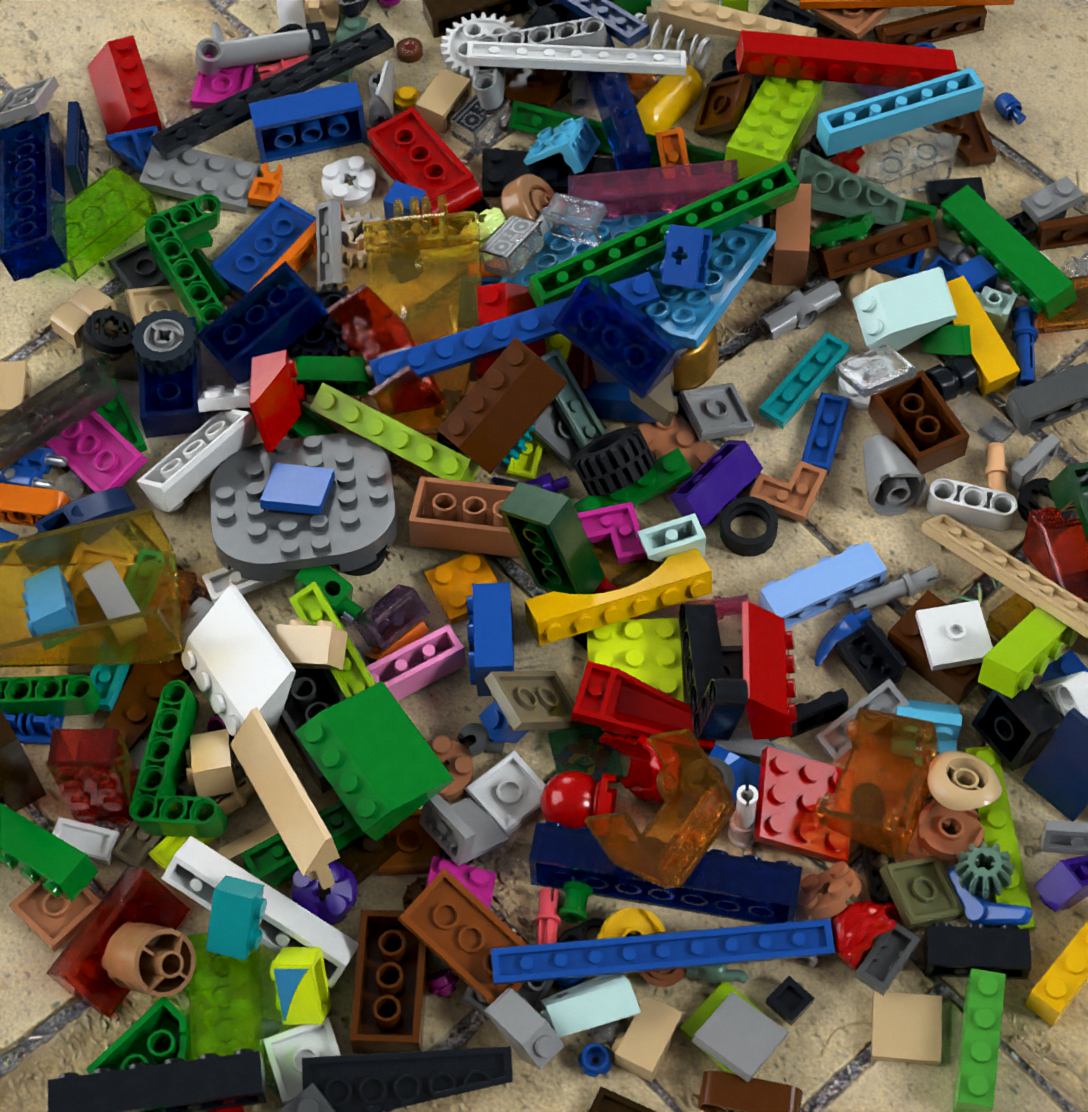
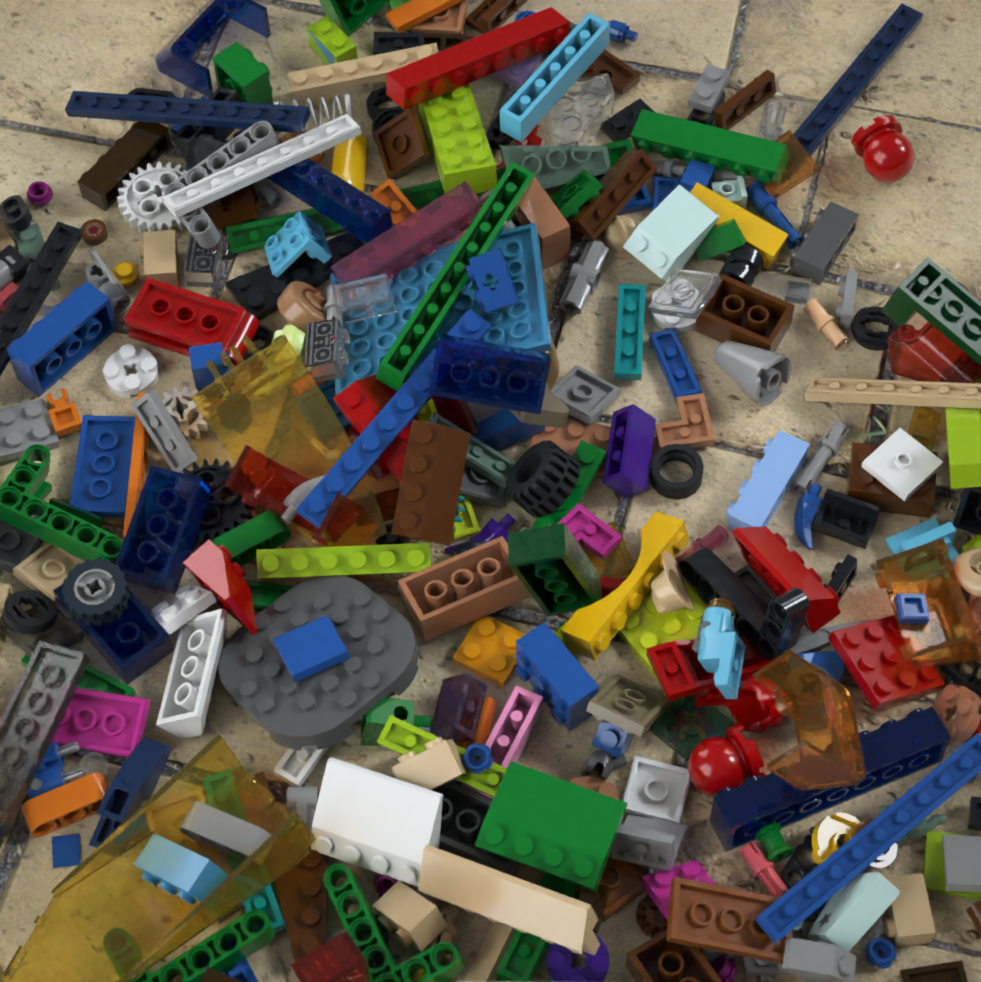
camera: 35 degrees left, 0 degrees up
light aqua slope [637,513,706,563] -> none
white pin [728,785,759,848] -> none
light grey plate [814,679,910,763] -> none
white beam [926,478,1017,531] -> none
none -> blue plate [463,743,493,774]
none -> tan piece [651,551,693,614]
none -> medium azure plate [692,598,746,699]
none -> blue tile [894,593,930,624]

